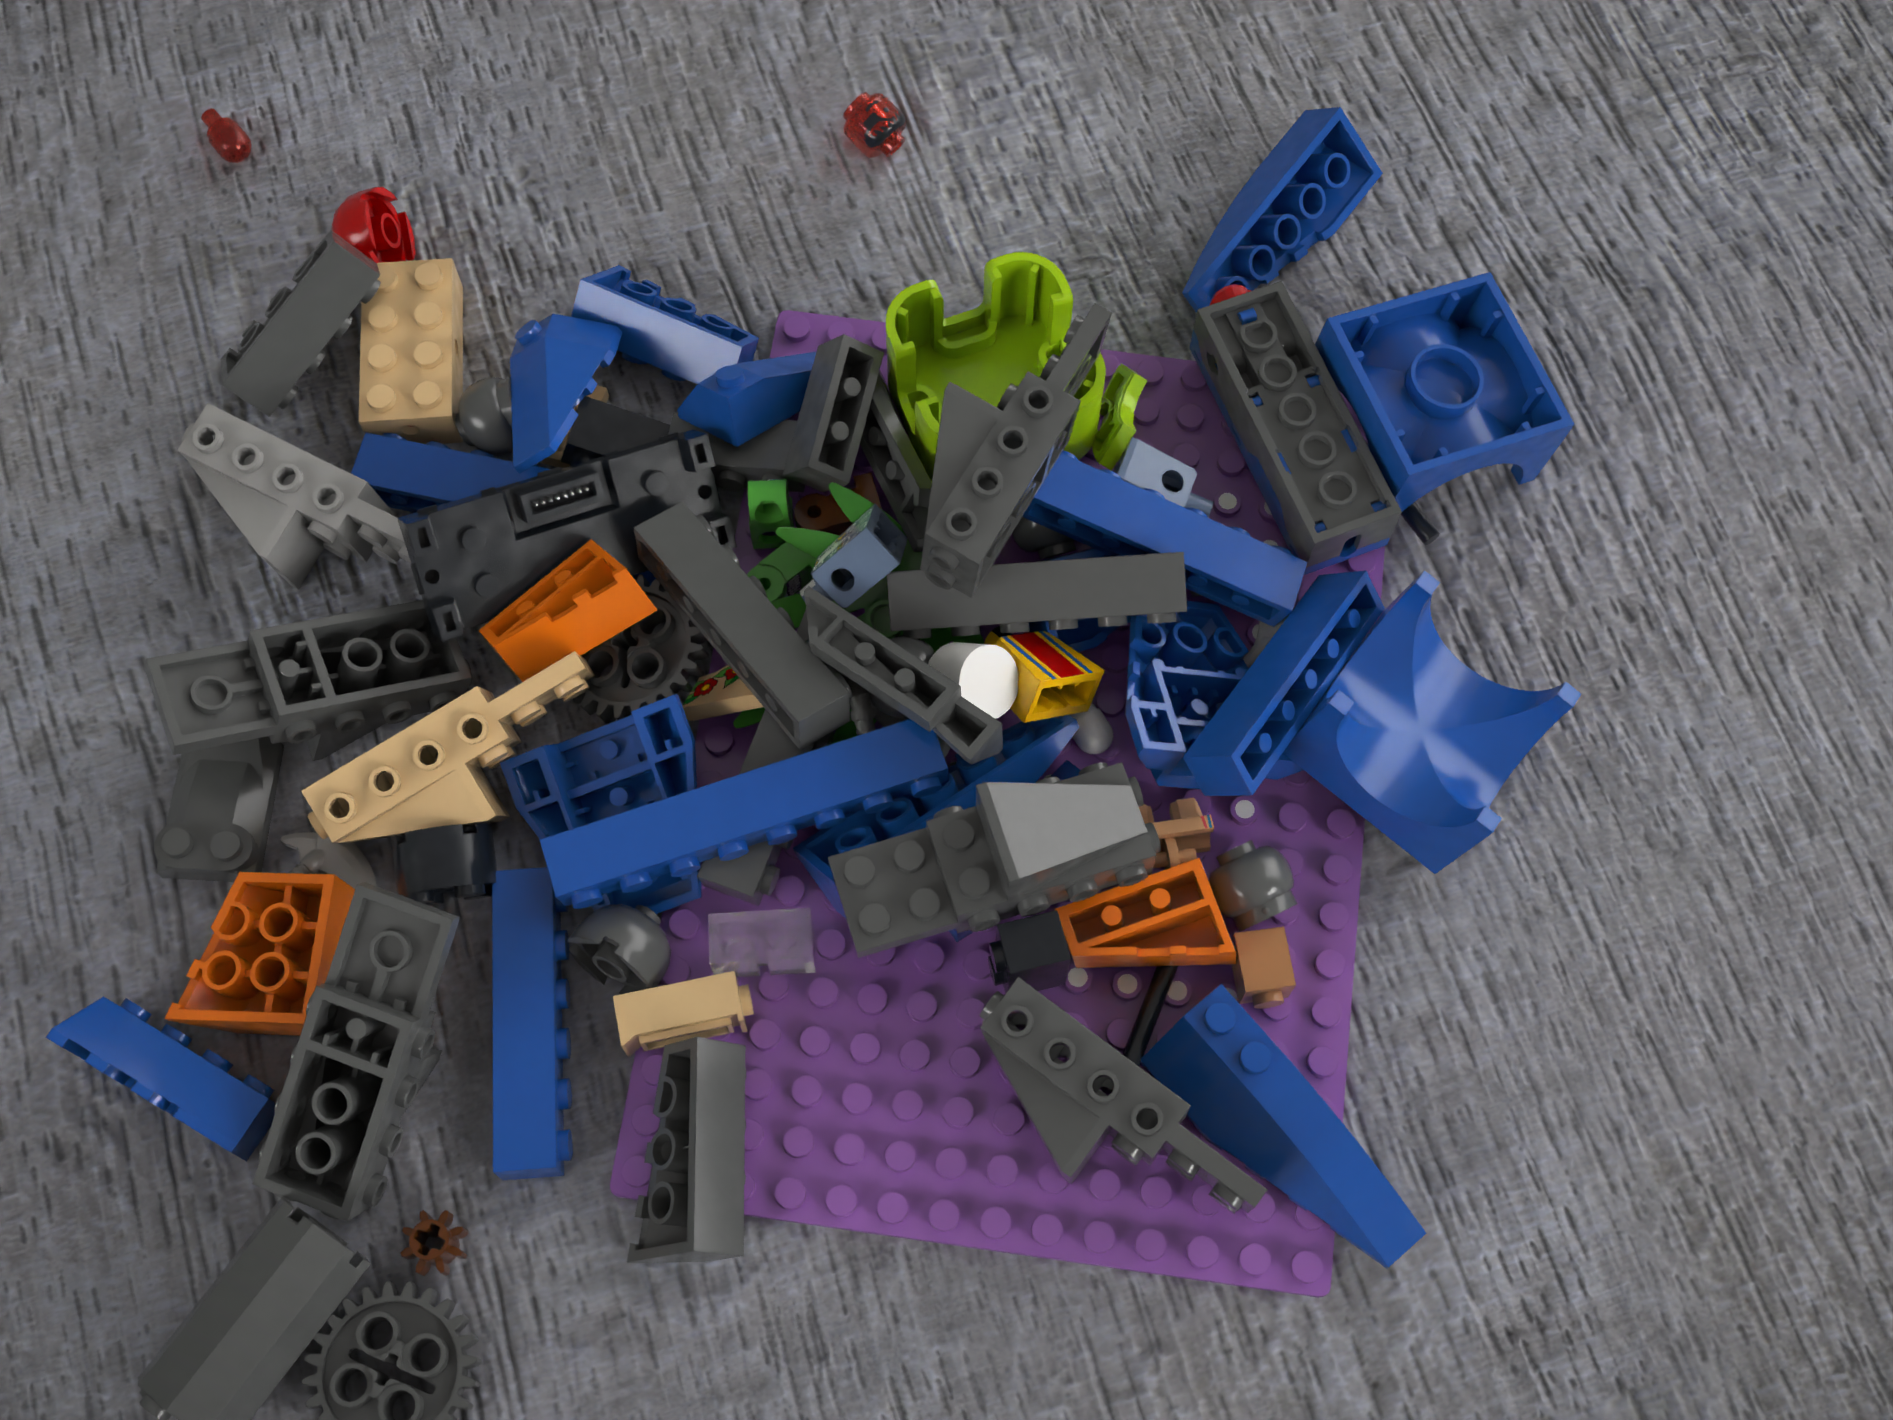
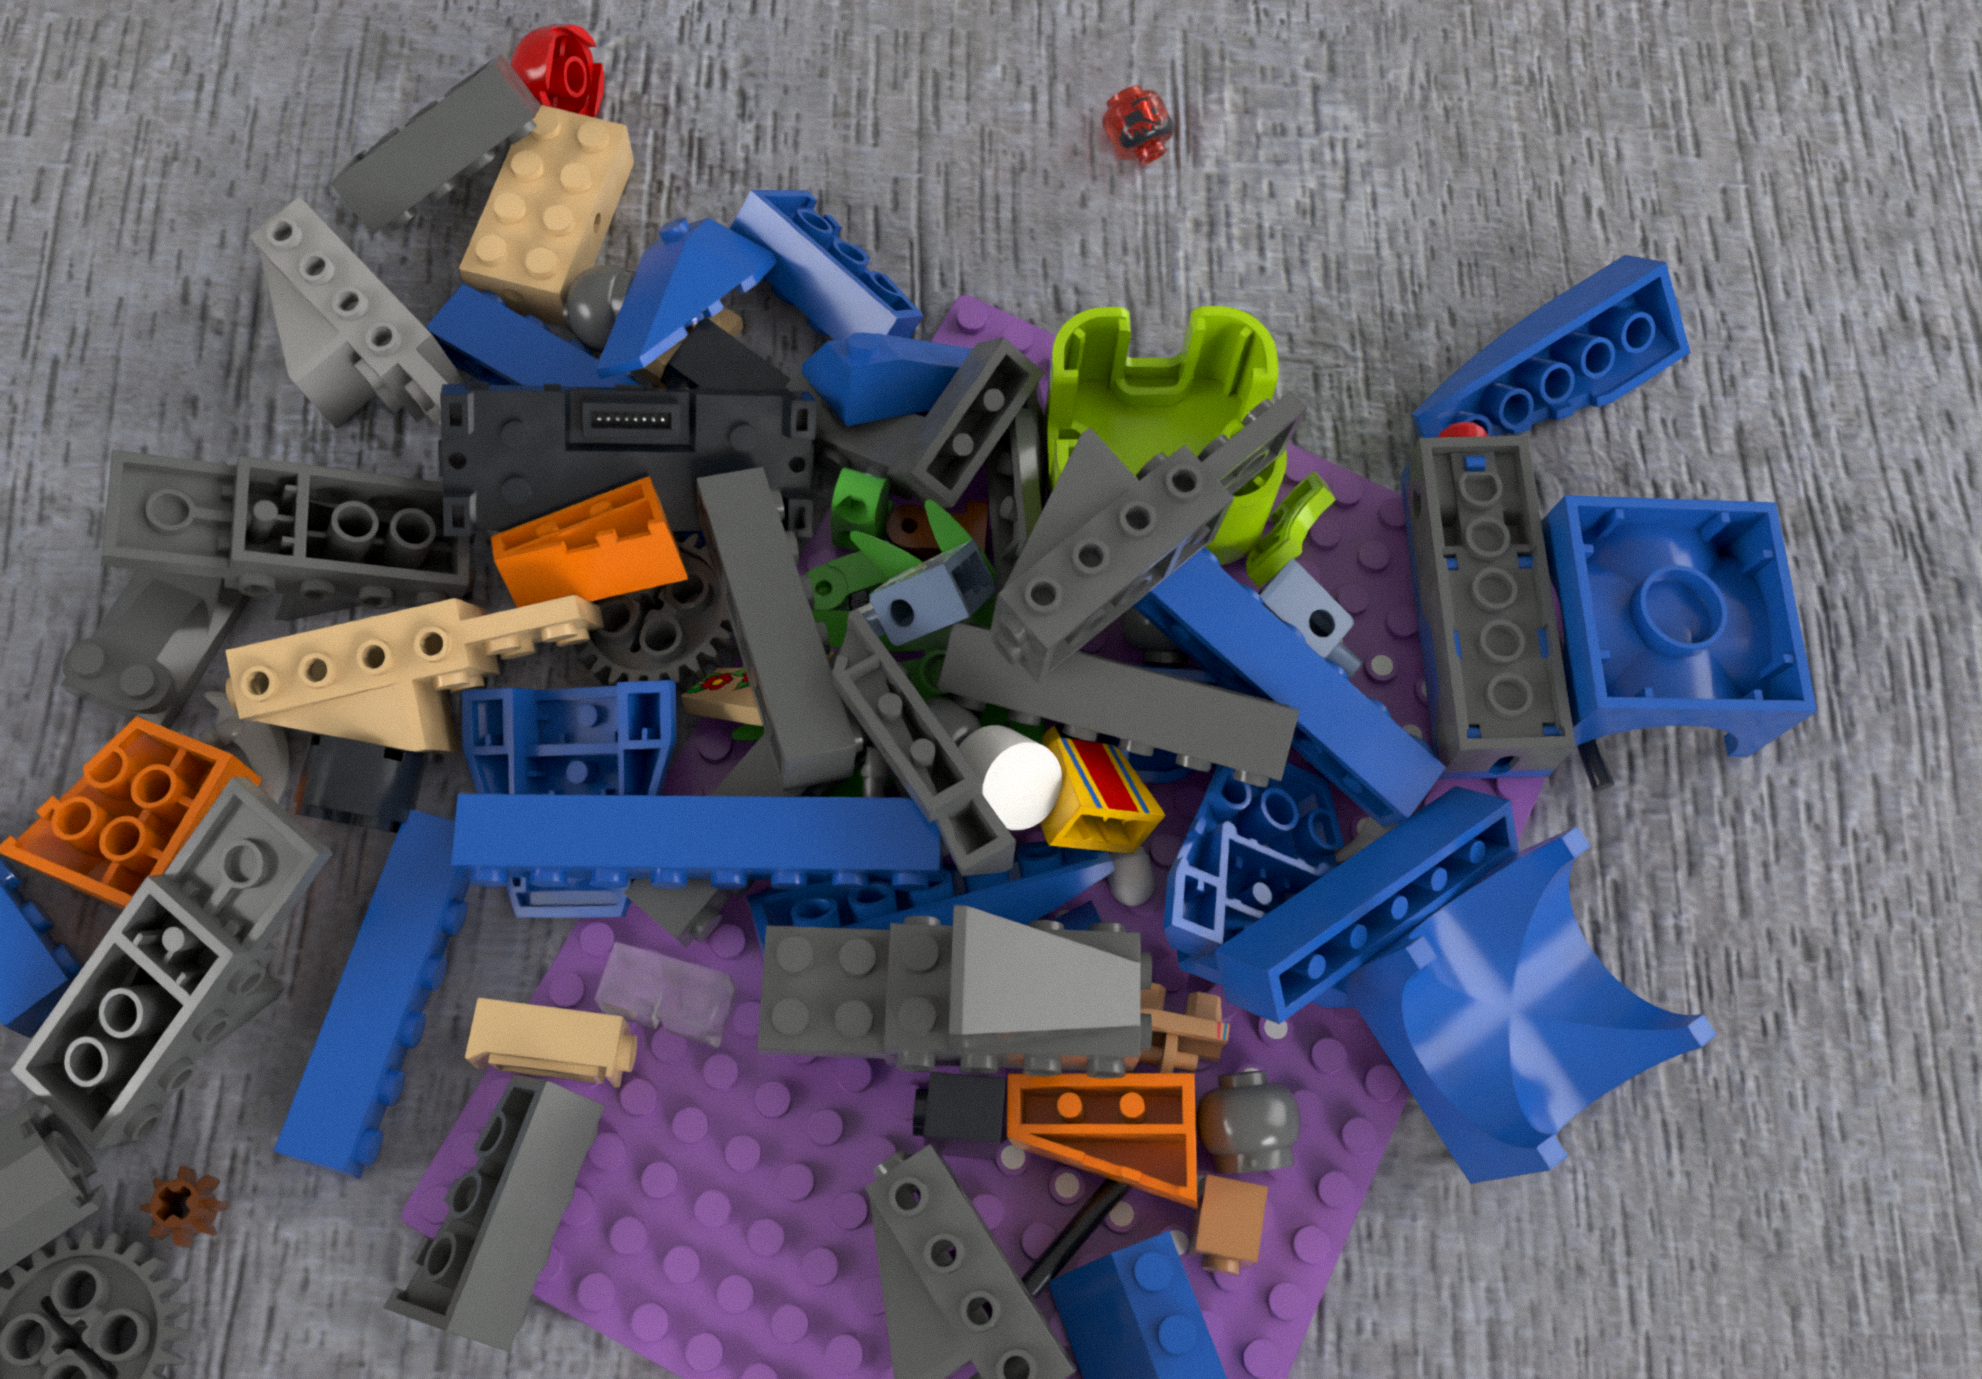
camera: 15 degrees right, 0 degrees up
dark grey cylinder [568,904,671,994] -> none

